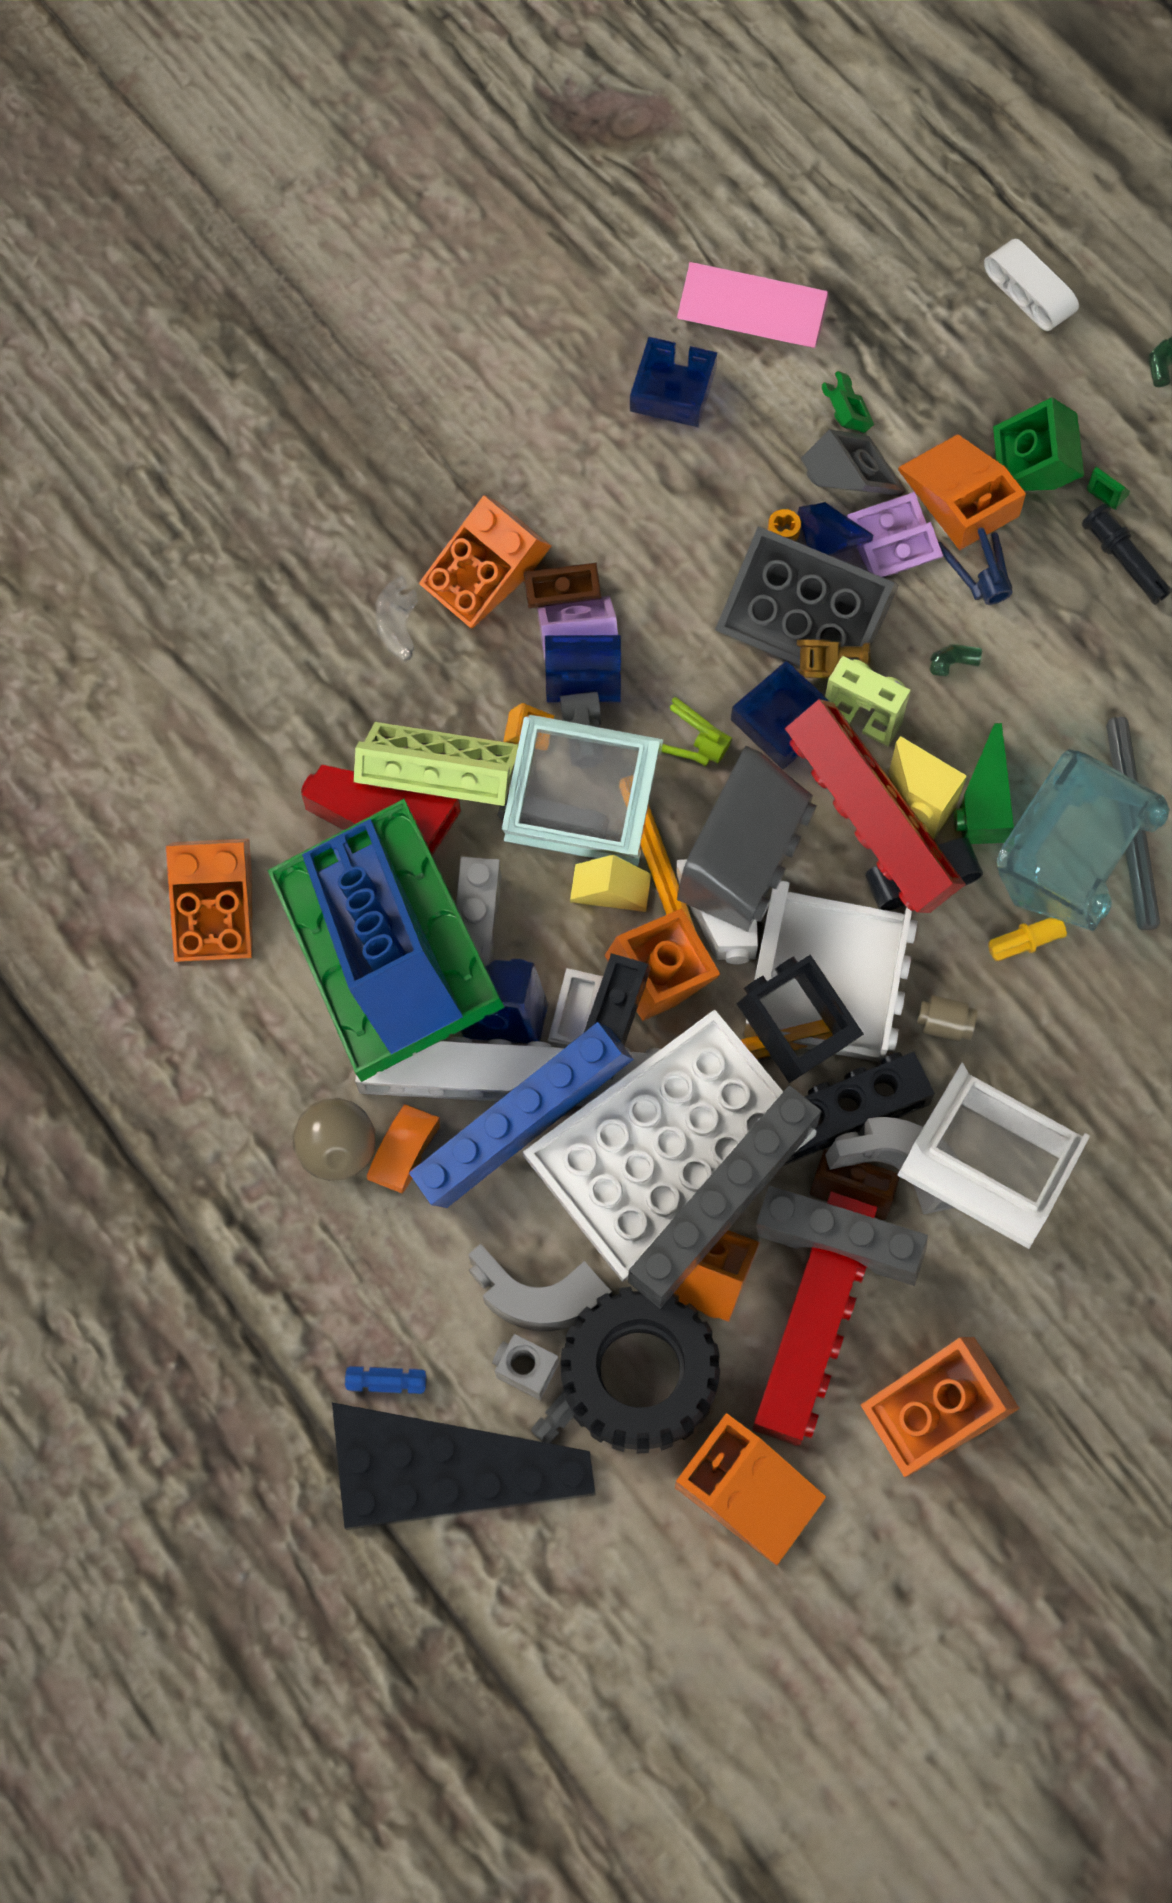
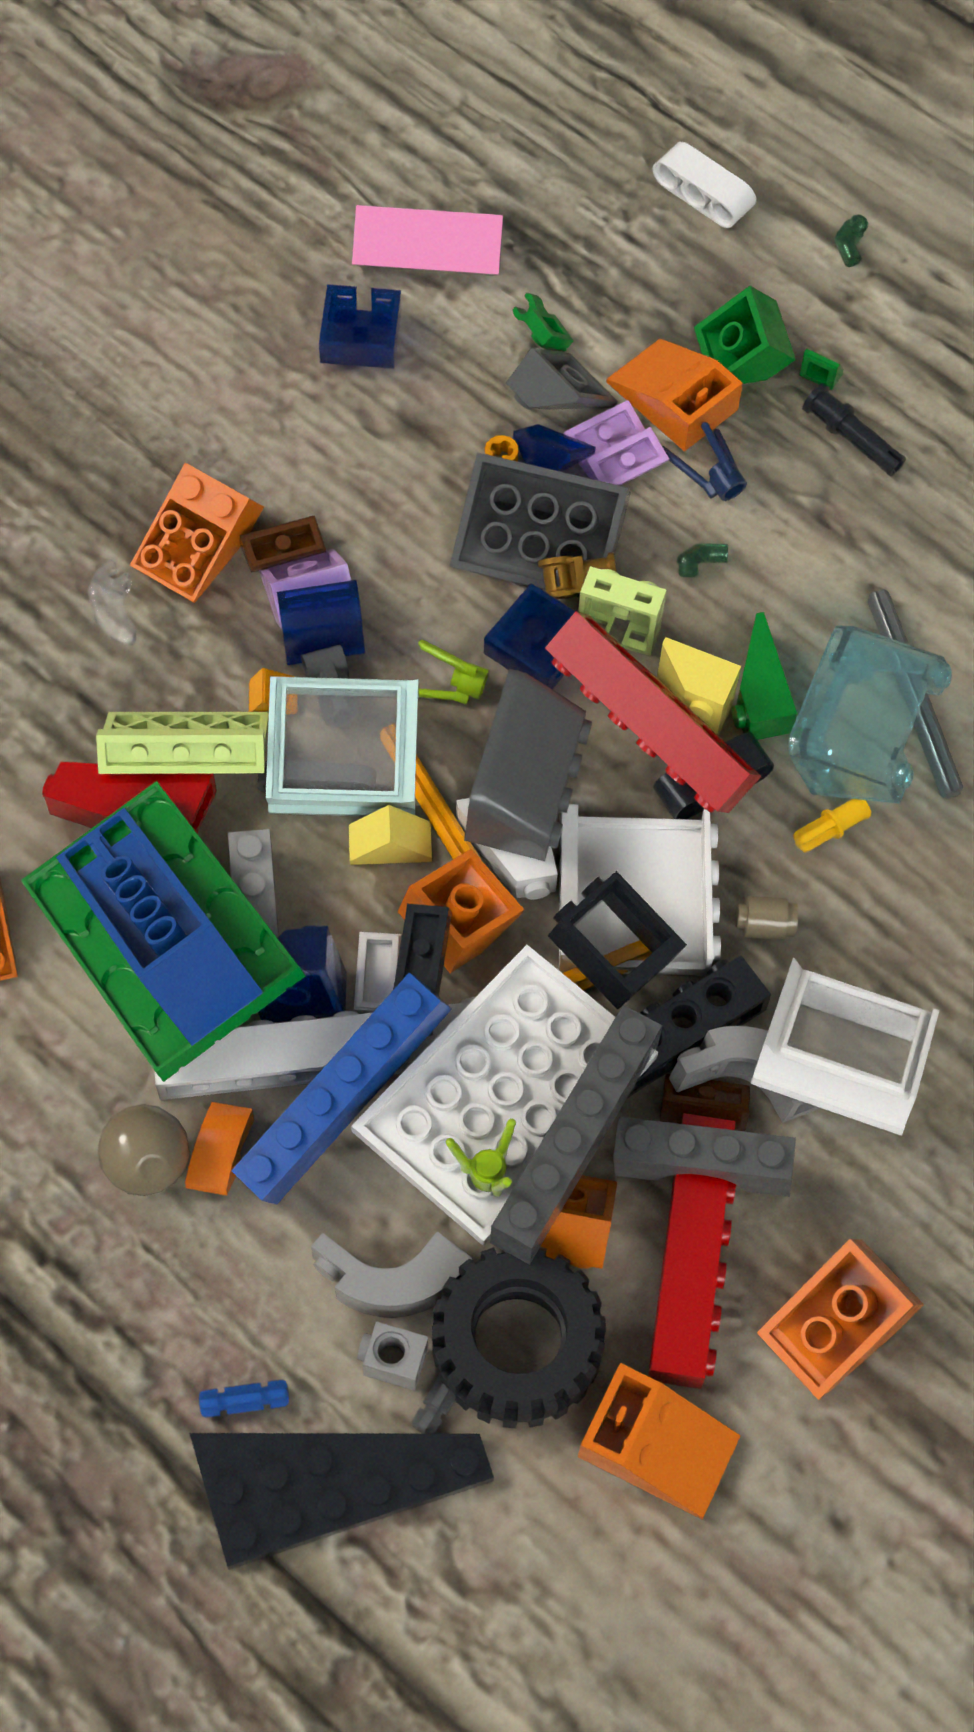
camera: 15 degrees left, 5 degrees down
none -> lime plant [446,1118,516,1197]

